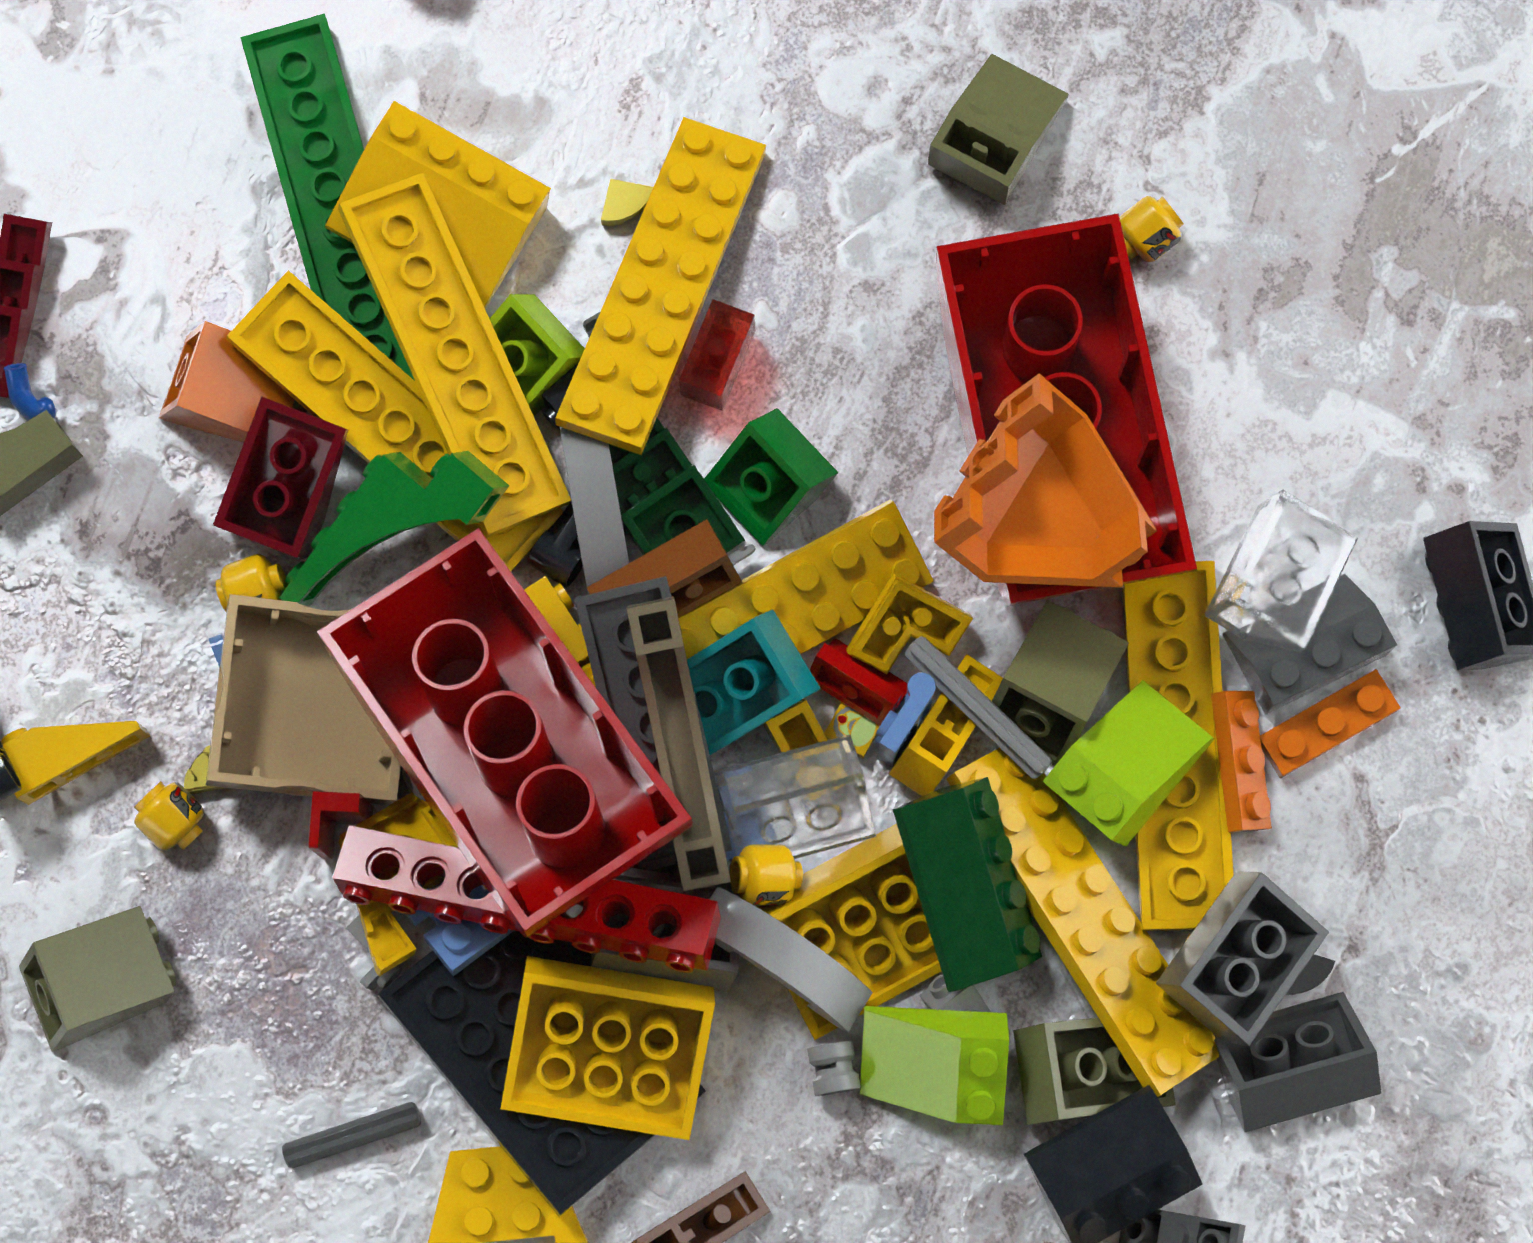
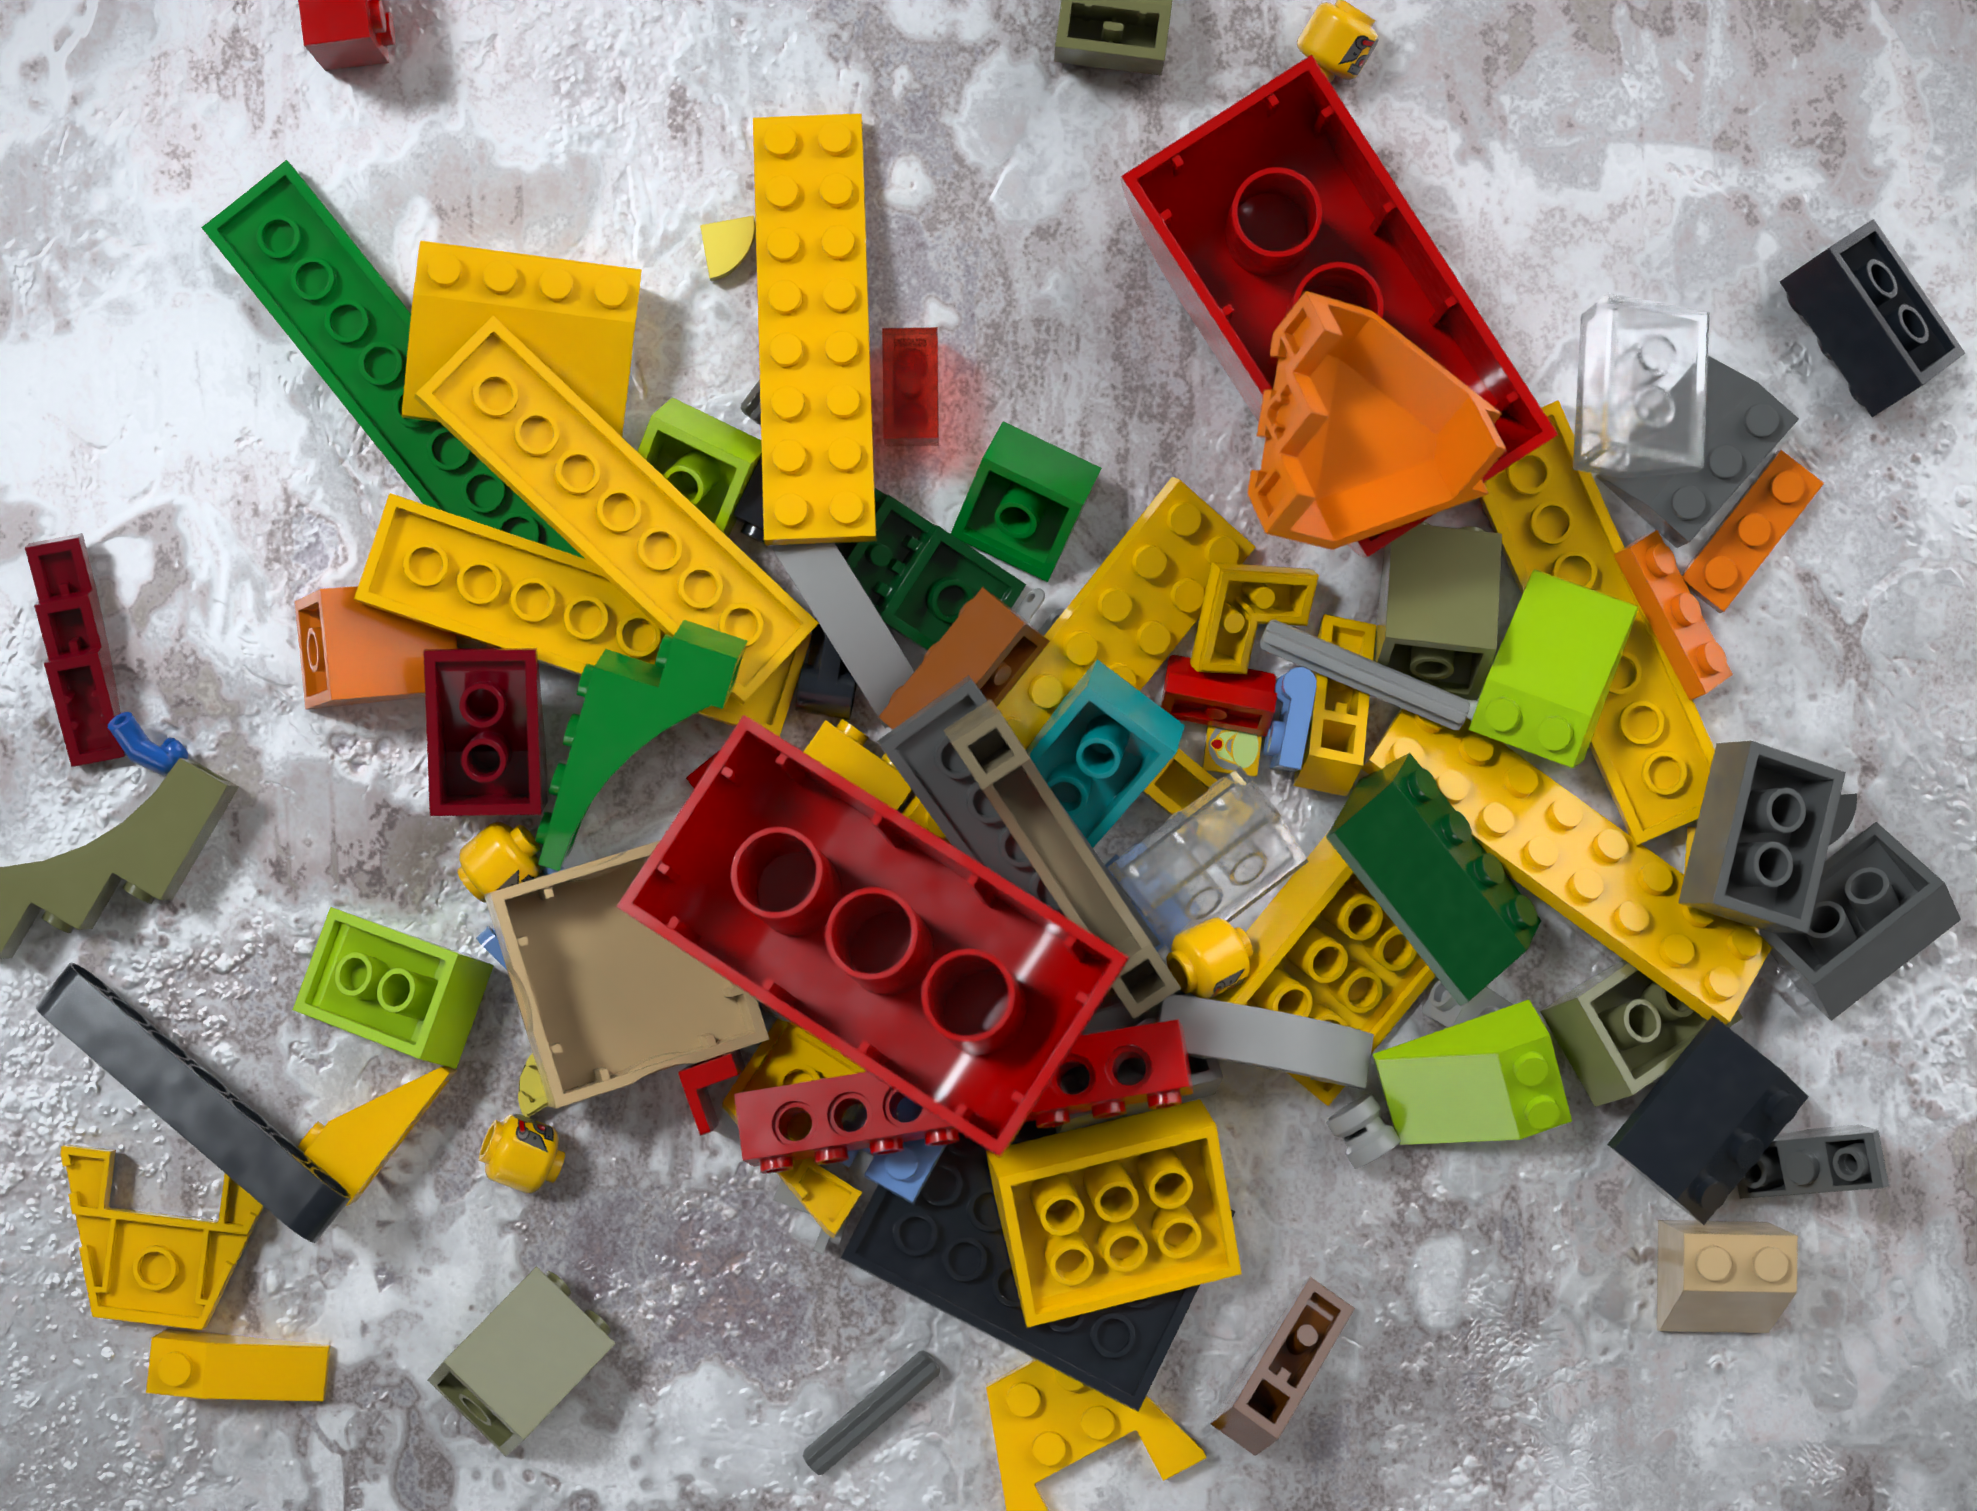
camera: 25 degrees left, 10 degrees up
none -> lime slope [292,907,494,1069]

